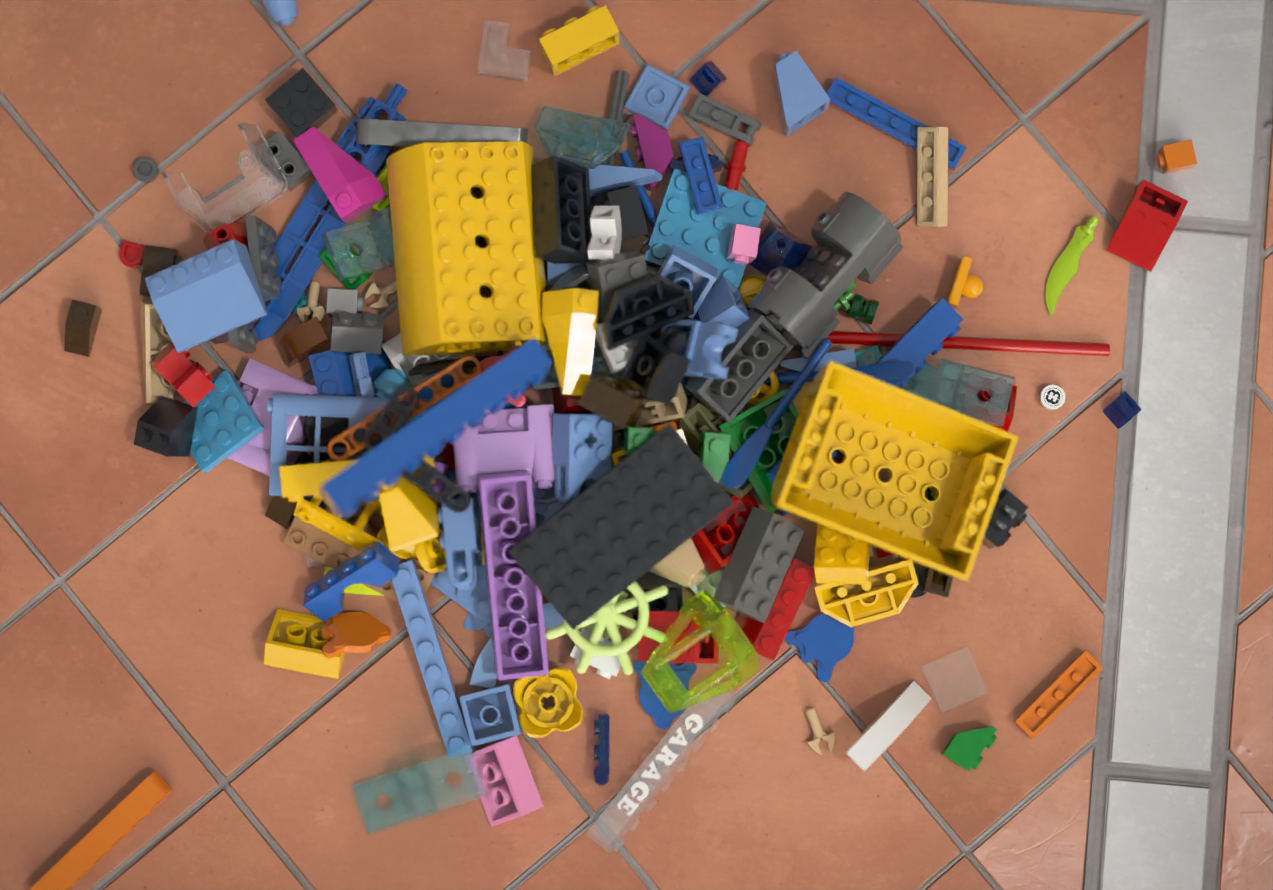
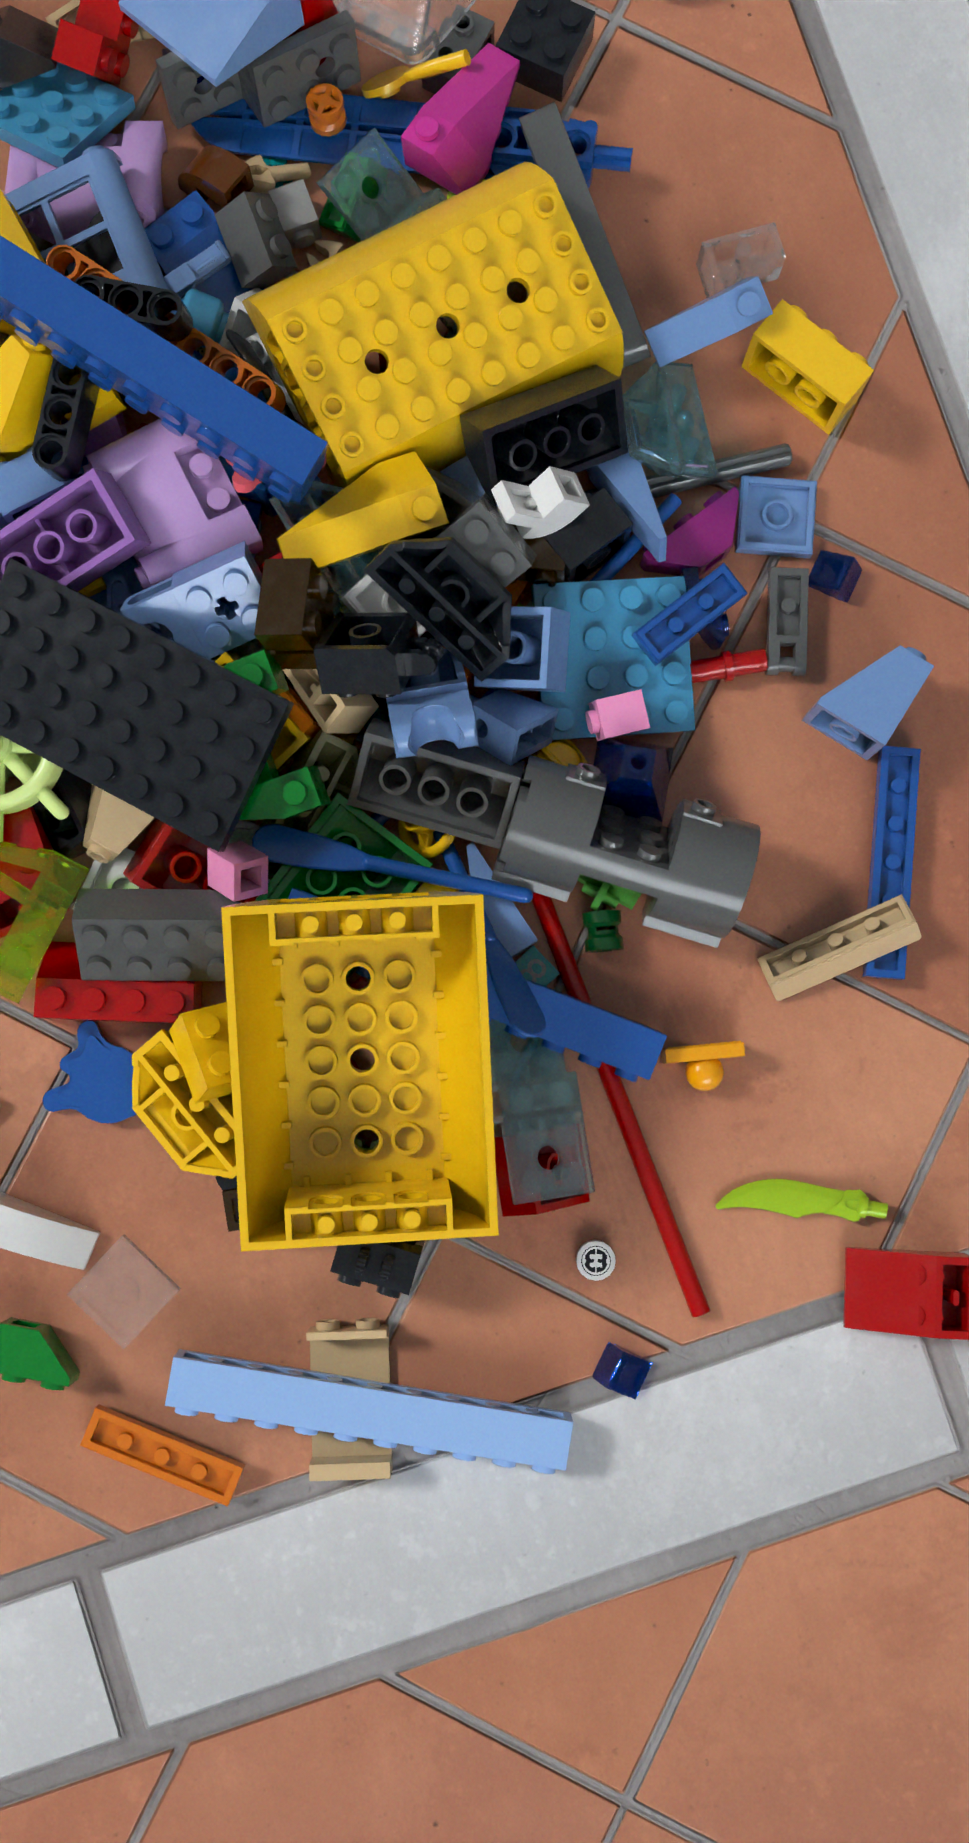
camera: 65 degrees right, 0 degrees up
none -> light blue brick [165,1349,573,1474]
none -> bright pink brick [207,840,268,902]
none -> orange wheel [306,83,347,137]
none -> tan panel [306,1318,393,1481]
none -> yellow piece [361,49,471,99]
none -> medium blue slope [644,276,773,367]

